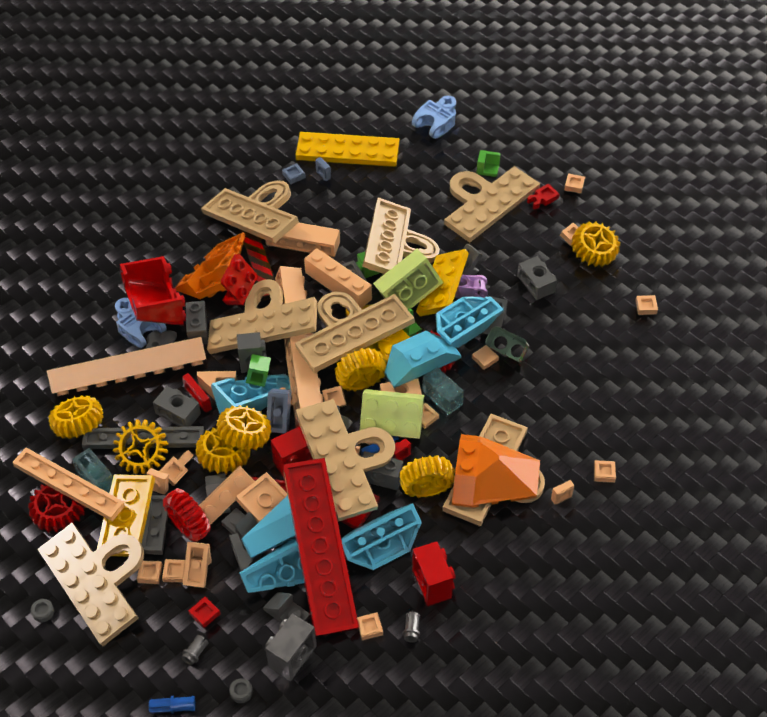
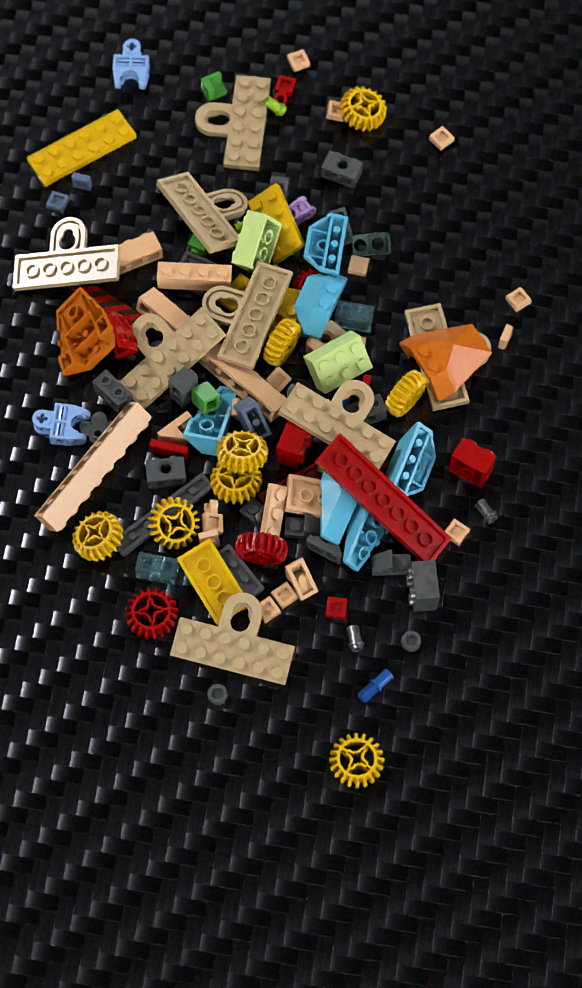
camera: 40 degrees left, 15 degrees up
light nougat plate [12,448,125,521] -> none
red windscreen [120,256,186,325] -> none
none -> lime pin [263,96,287,116]

